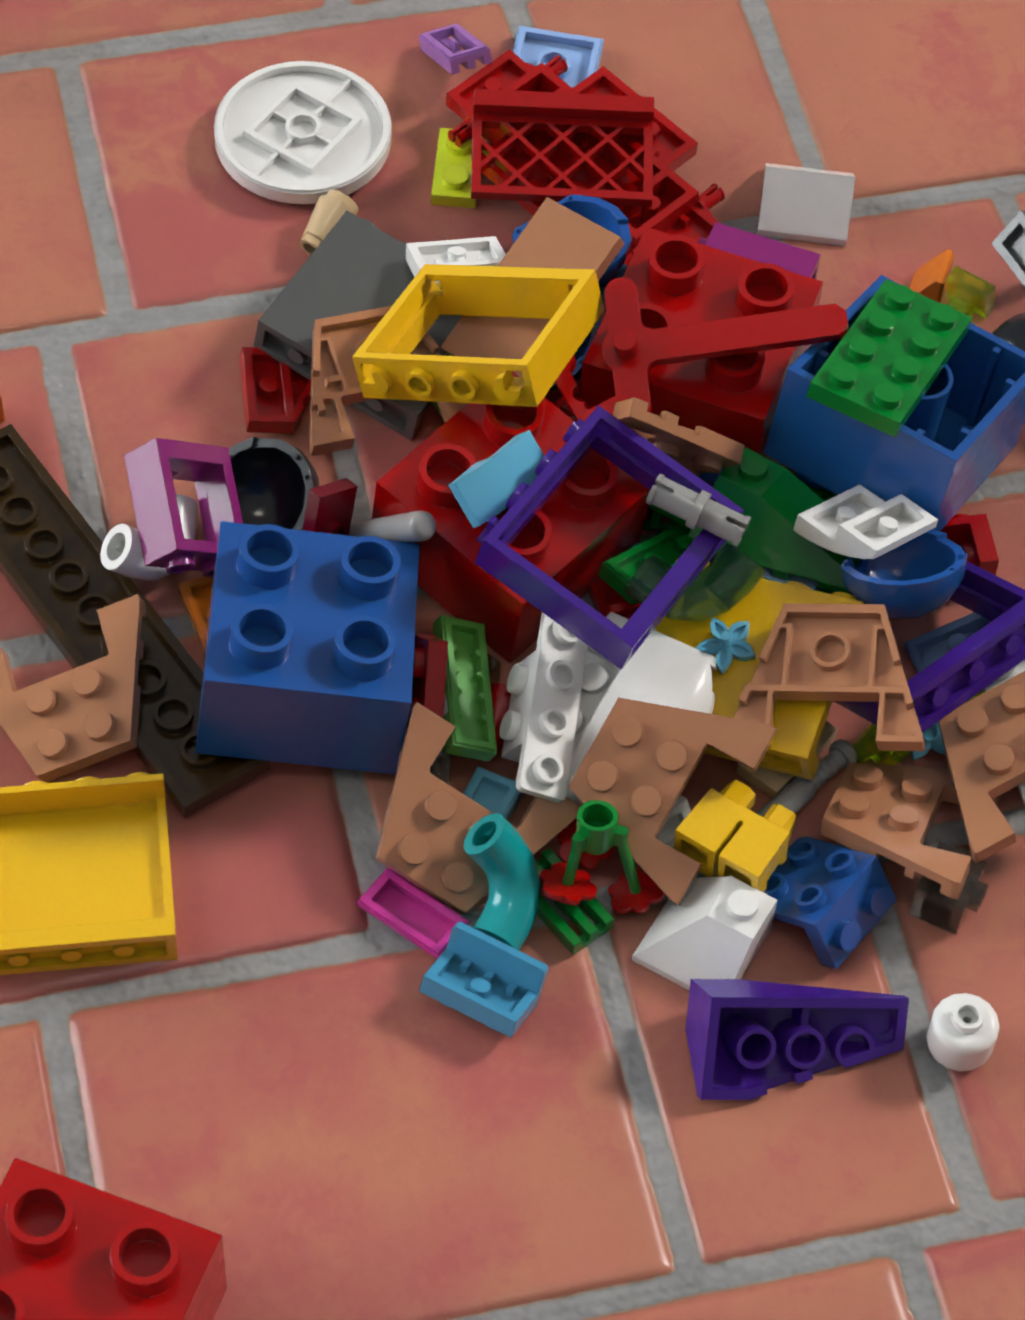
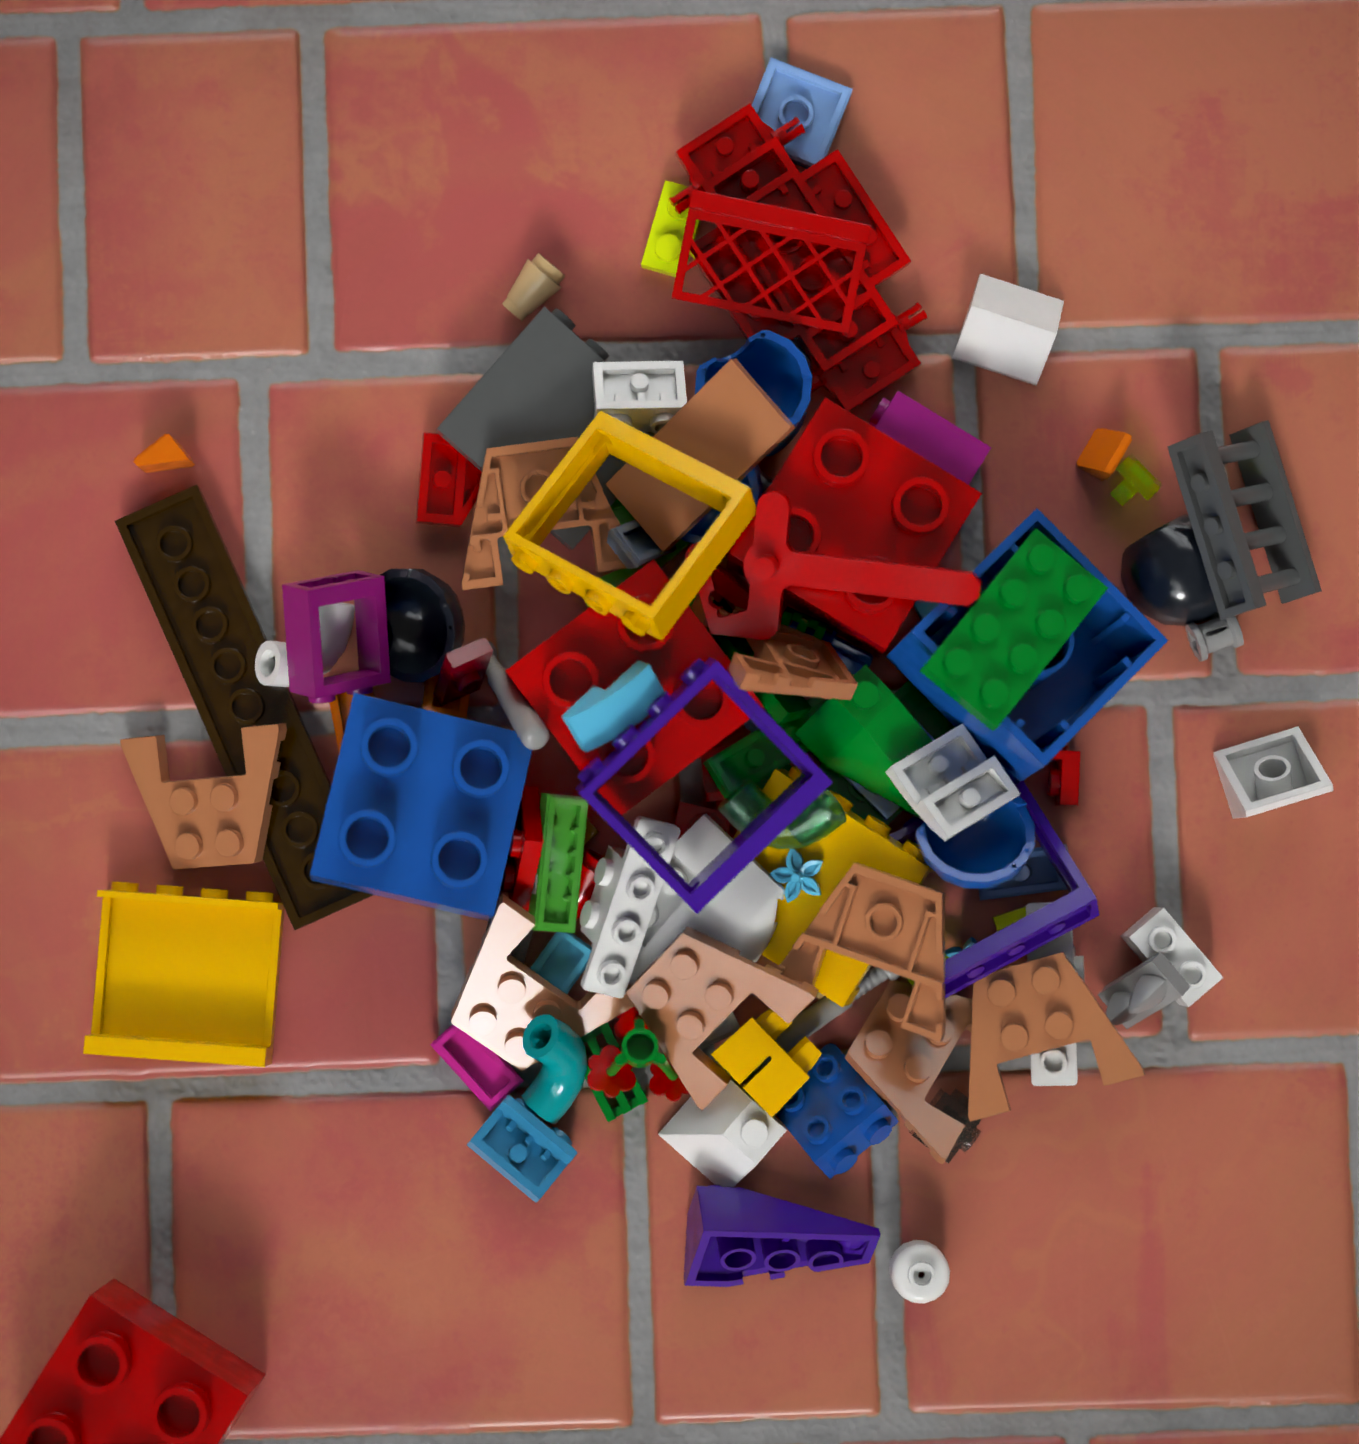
camera: 15 degrees right, 30 degrees up
white plate [214,61,392,204] -> none
medium lavender tile [418,23,492,75] -> none
light grey pin [646,473,751,547] -> none

